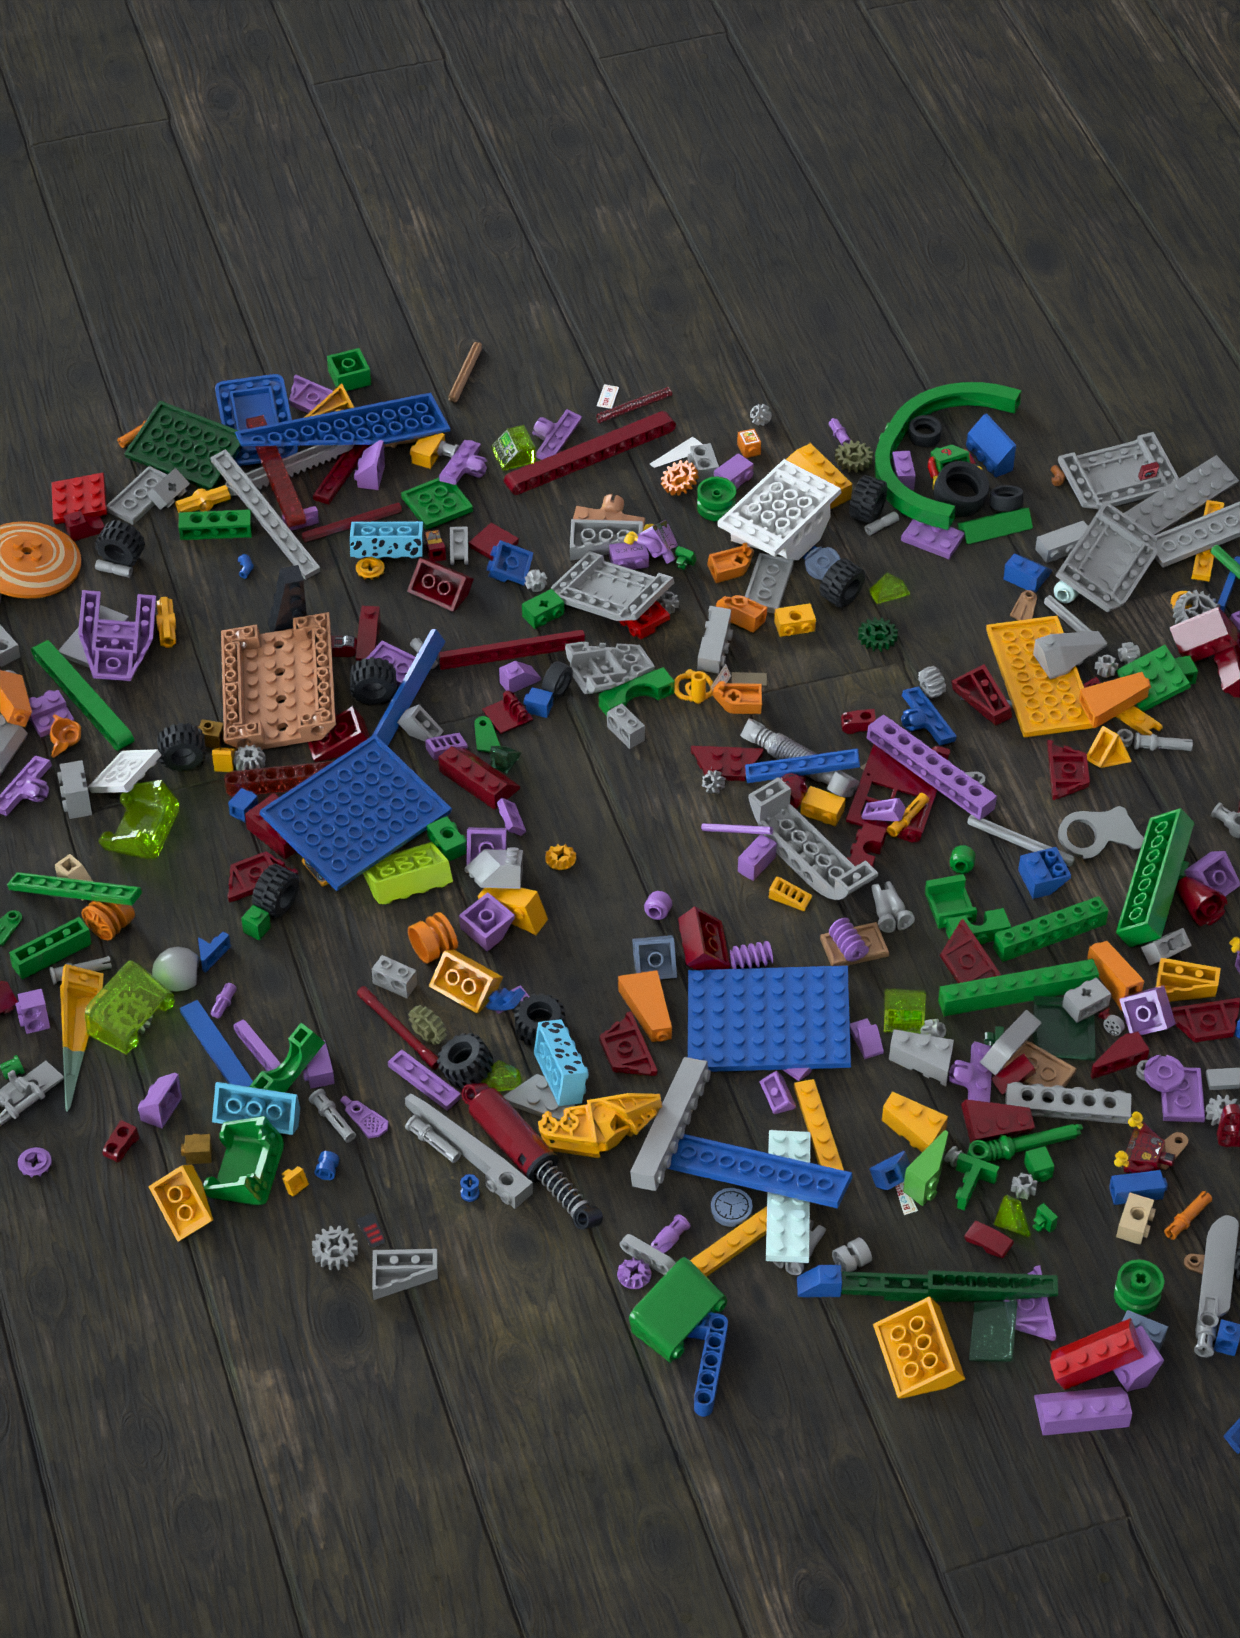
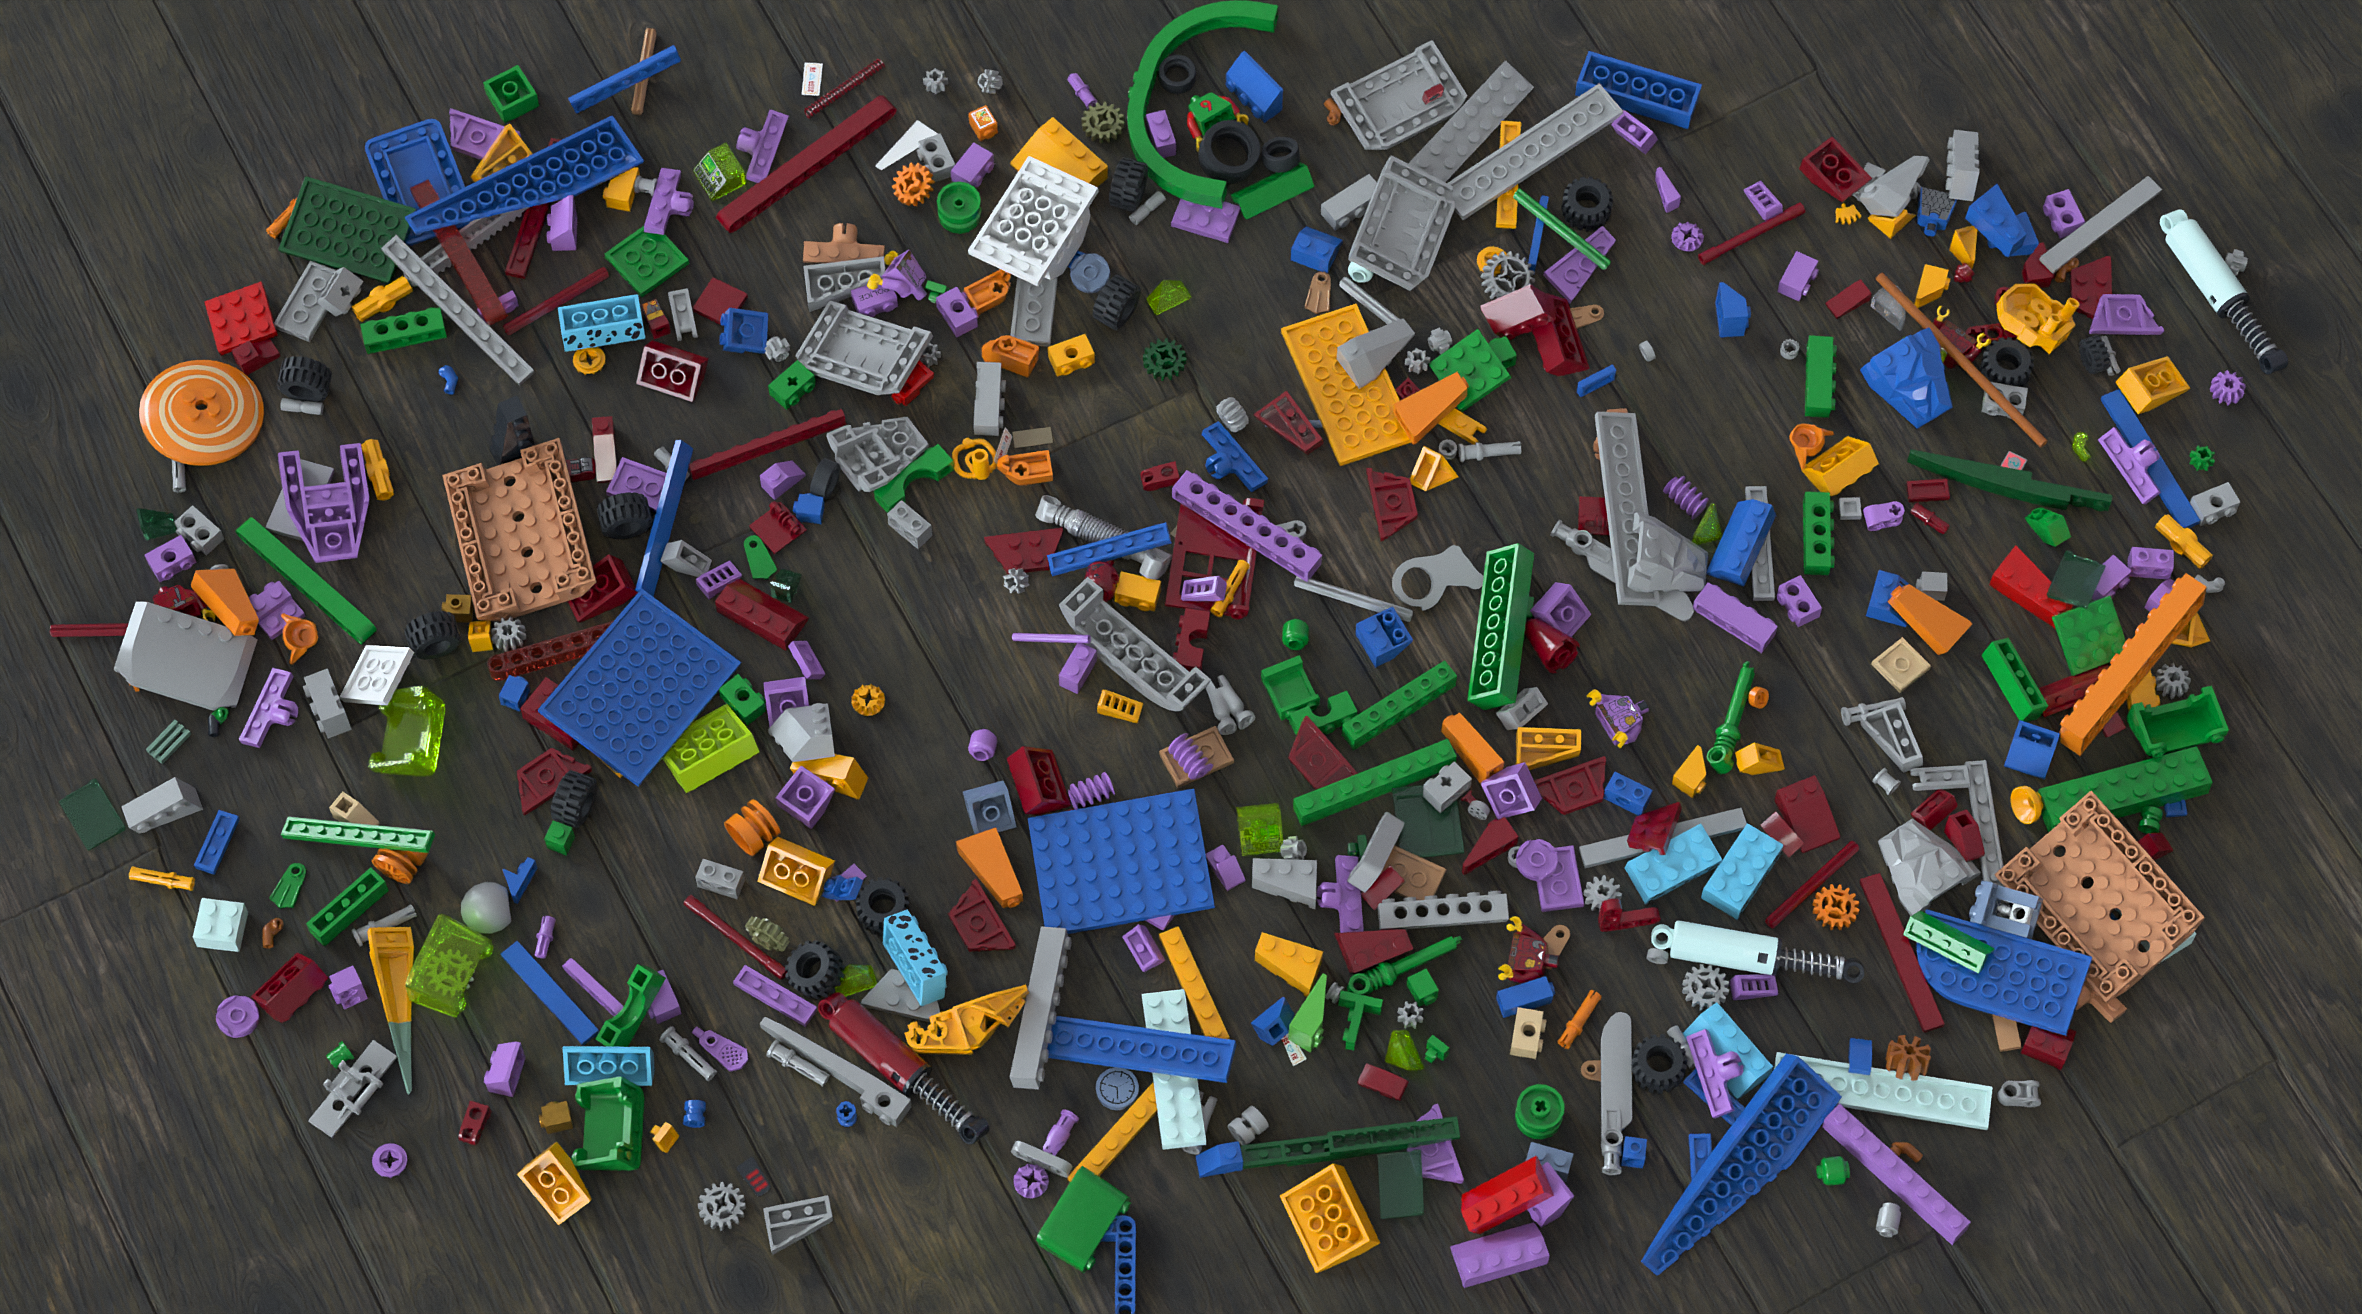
camera: 10 degrees left, 15 degrees up
none -> blue tile [568,45,682,113]
none -> light grey gear [923,68,948,94]
none -> medium lavender brick [936,287,979,337]

